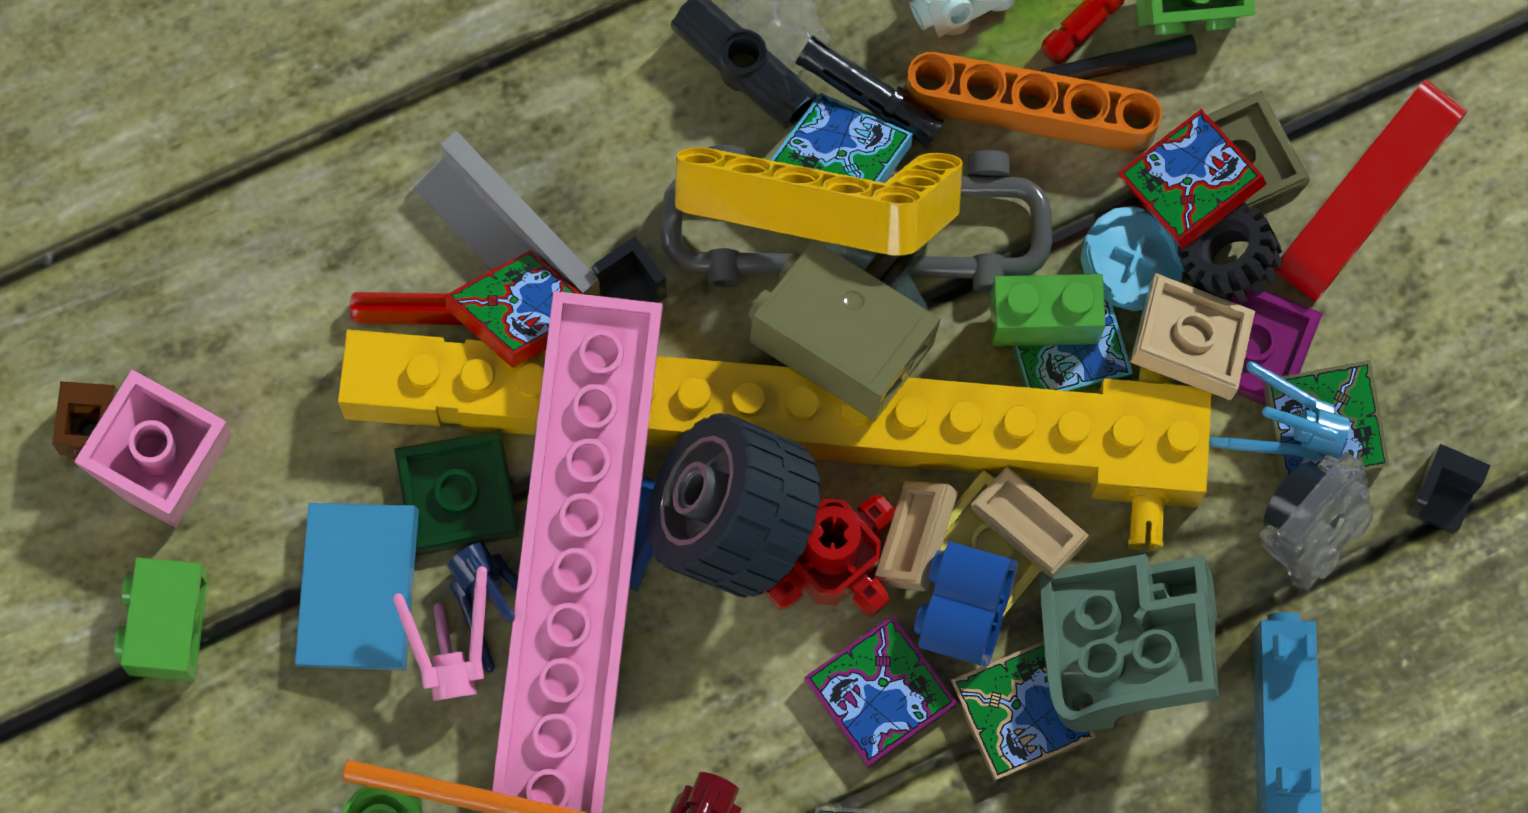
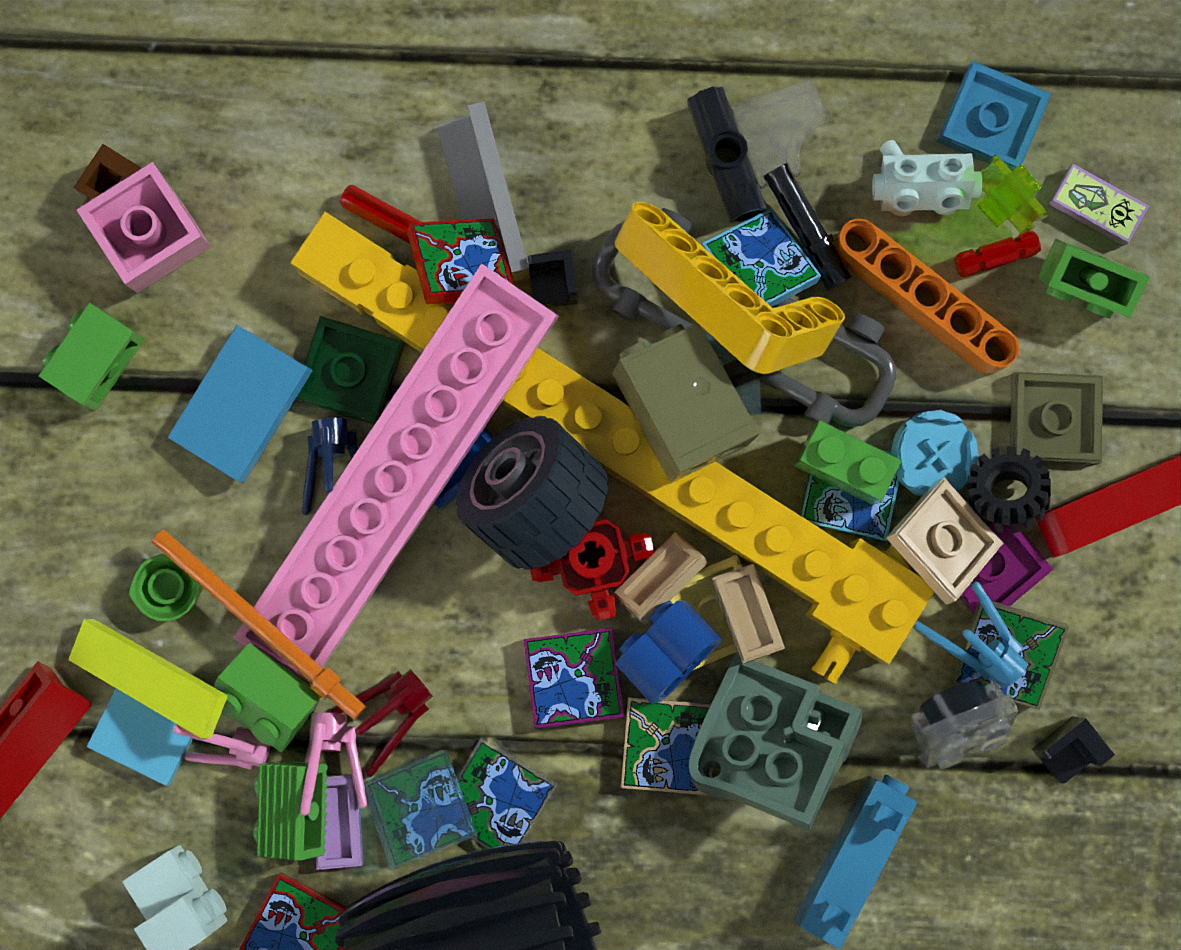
camera: 30 degrees right, 10 degrees up
bright pink plant [393,566,487,701] -> none
black bar [1041,34,1197,80] -> none
tile [1118,109,1267,250] -> none

